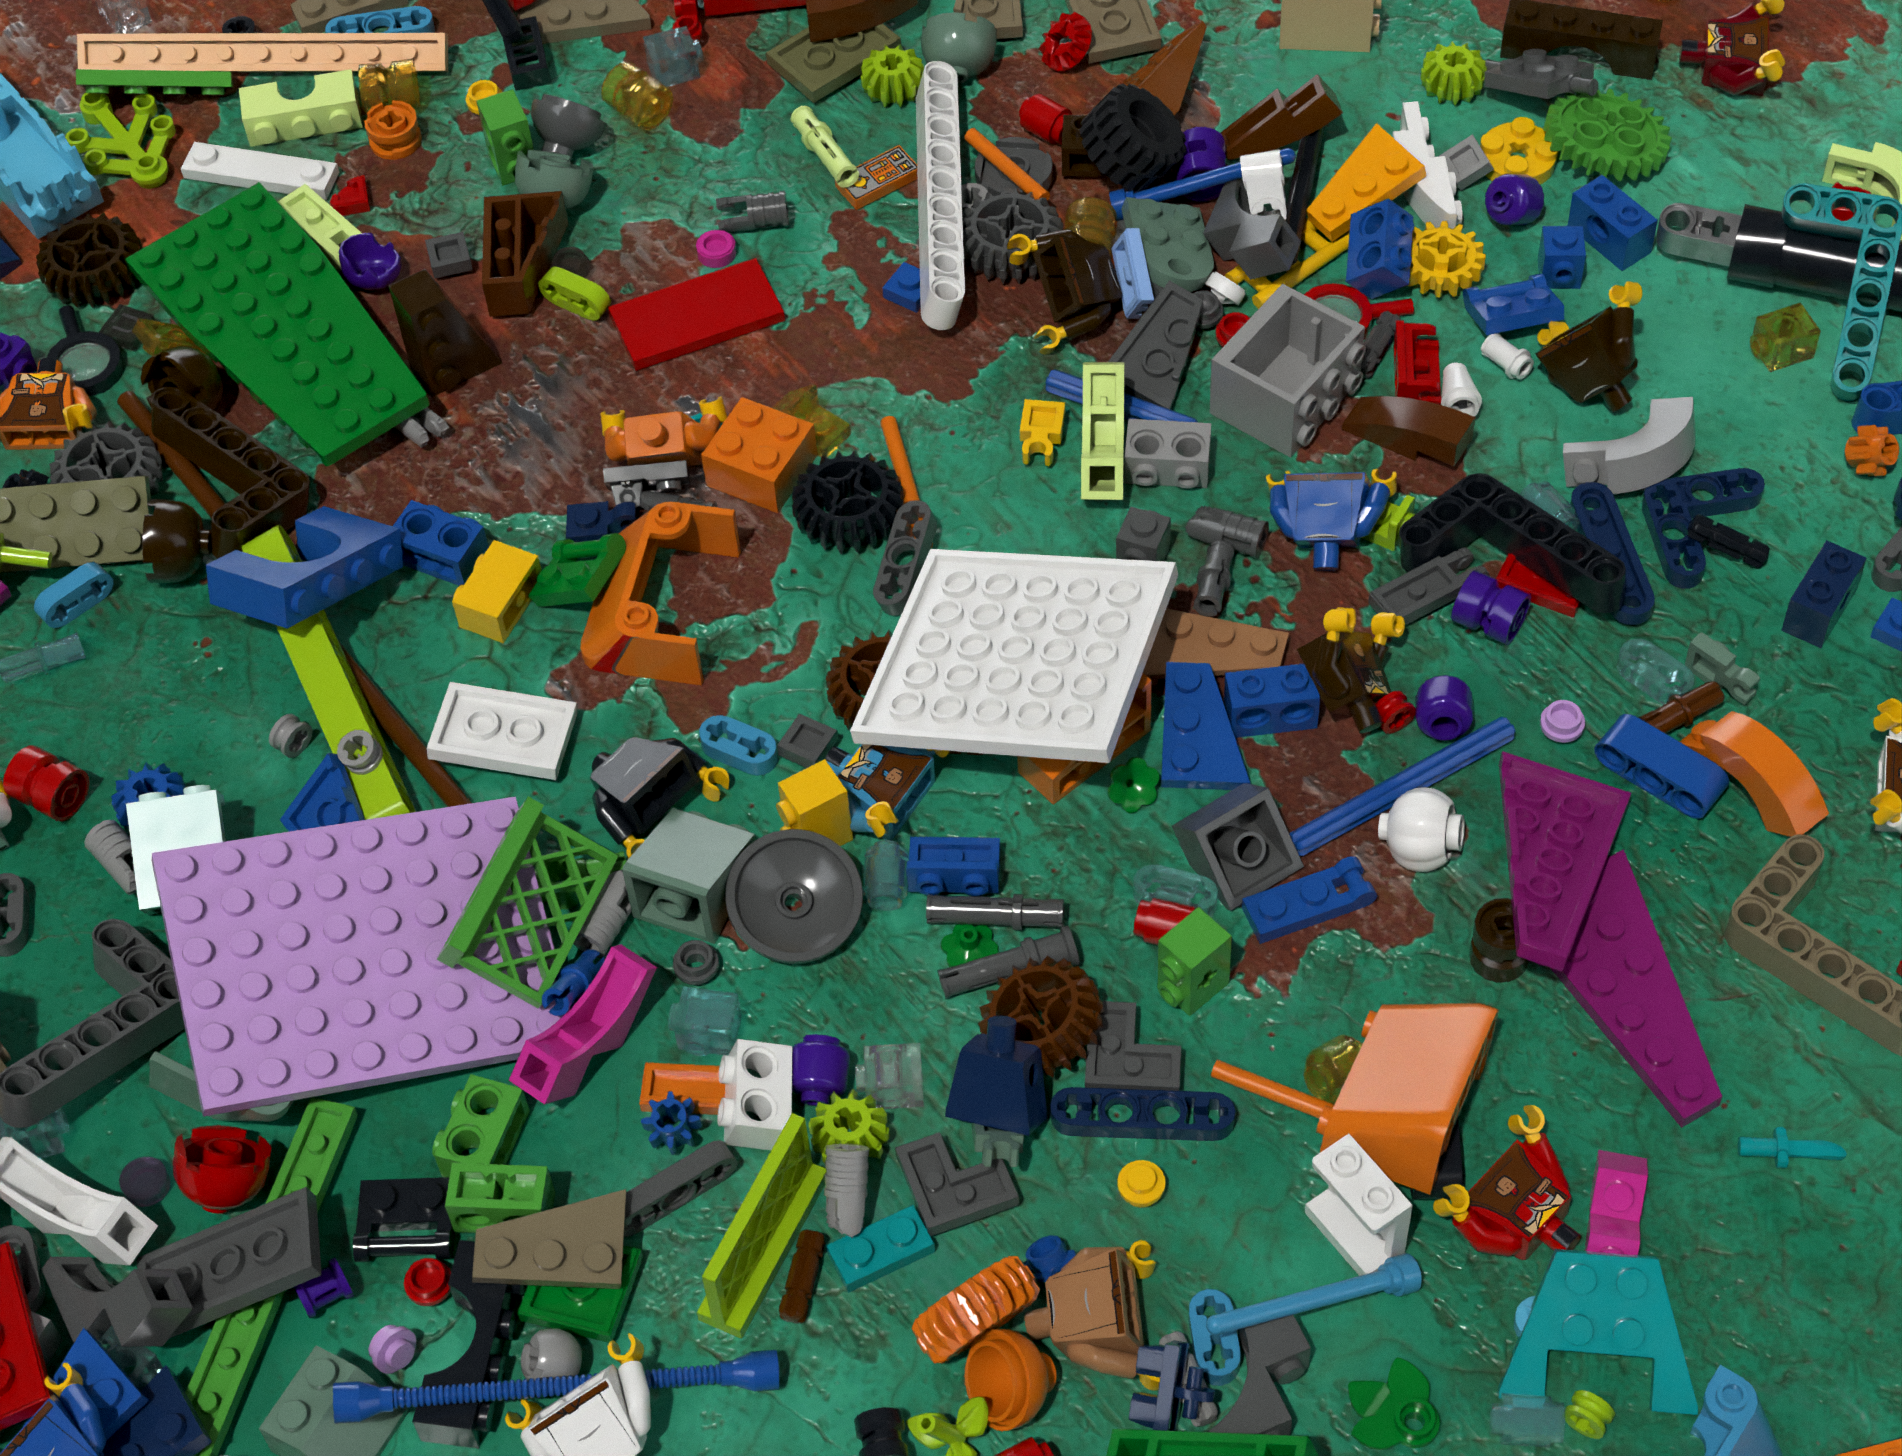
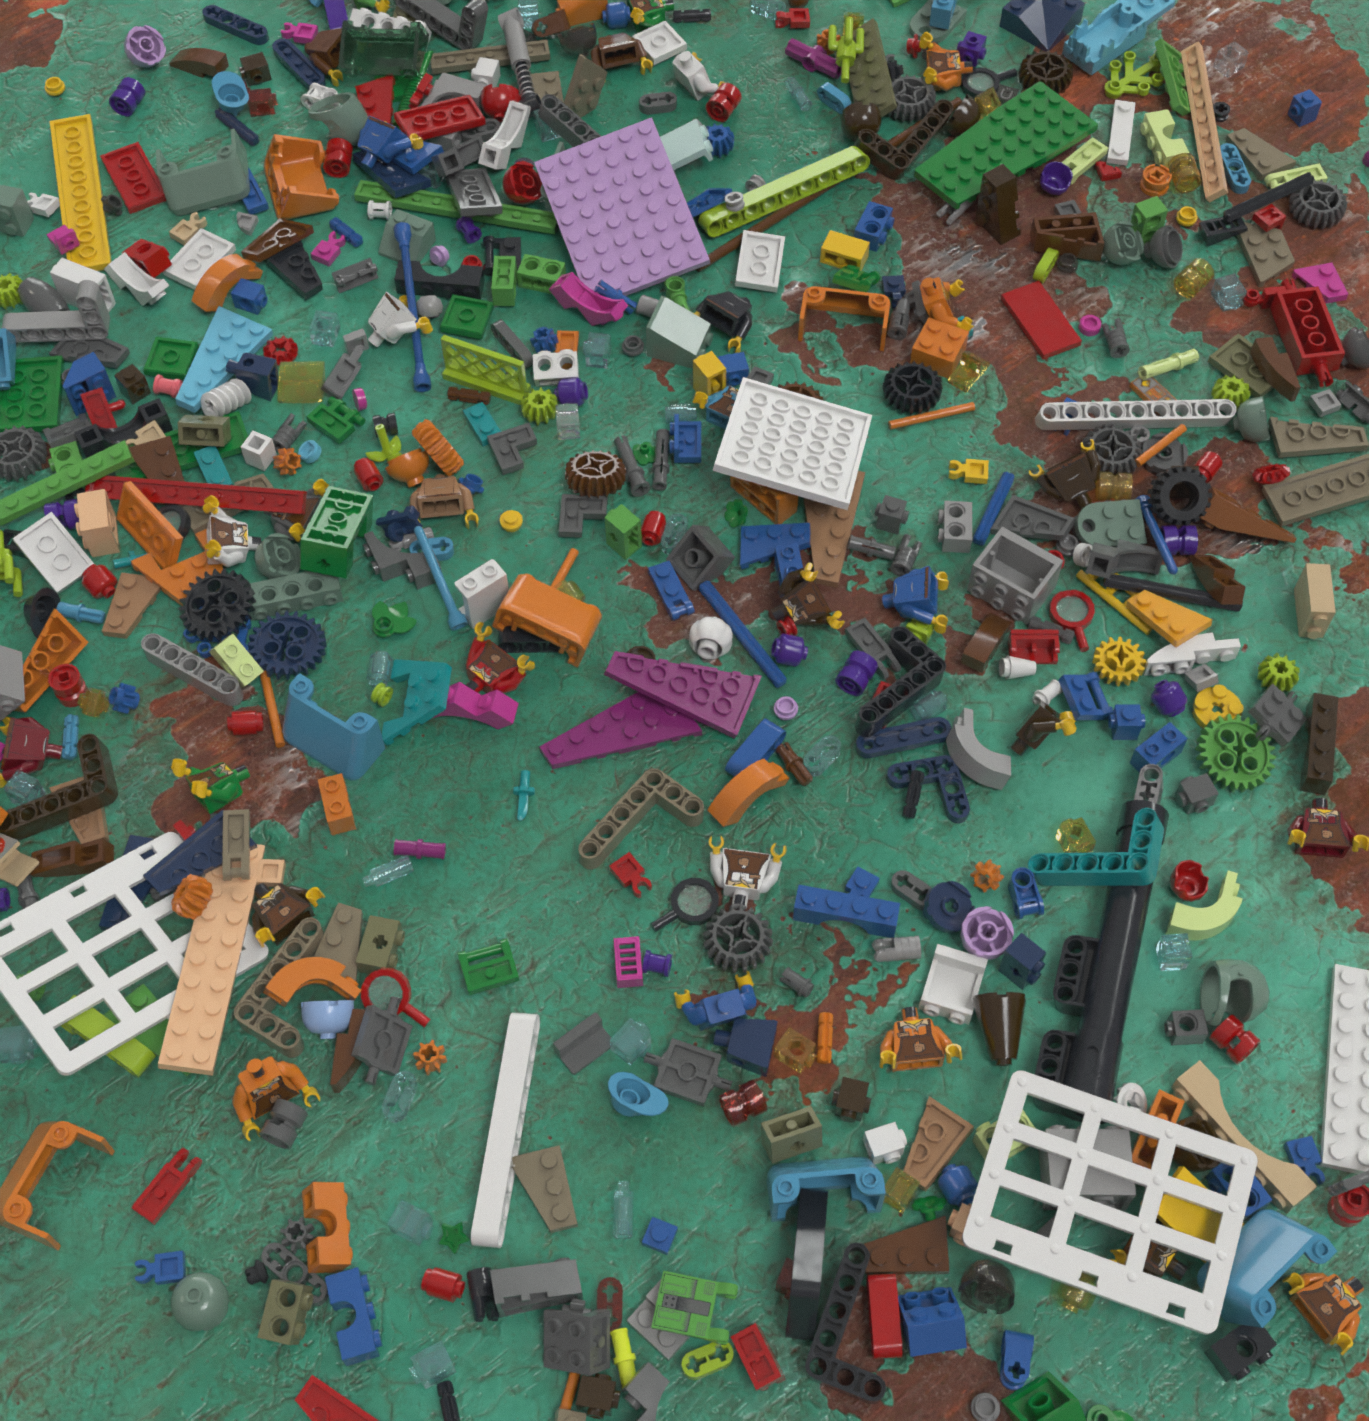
camera: 85 degrees right, 5 degrees up
blue arch [206,506,403,629] -> none
bright green fence [436,796,618,1008] -> none
dark tan wing [472,1189,626,1289] -> none
dark azure beam [699,715,778,776] -> none
dark grey dish [726,829,863,964] -> none
light grey hinge [824,1144,869,1238] -> none
dark grey beam [873,500,937,616] -> none
dark blue torso [945,1016,1047,1136] -> none
sand green plate [972,1123,1024,1167] -> none
dark blue beam [1050,1087,1236,1141] -> none
yellowish green arch [1081,362,1124,500] -> none
light blue tile [1111,228,1154,319] -> none
white piece [1240,149,1287,220] -> none
blue brick [1346,198,1414,299] -> none
sand green plate [1684,632,1760,704] -> none
dark blue brick [1781,540,1867,648] -> none
none -> blue brick [718,352,749,387]
none -> dark grey brick [1175,773,1219,814]

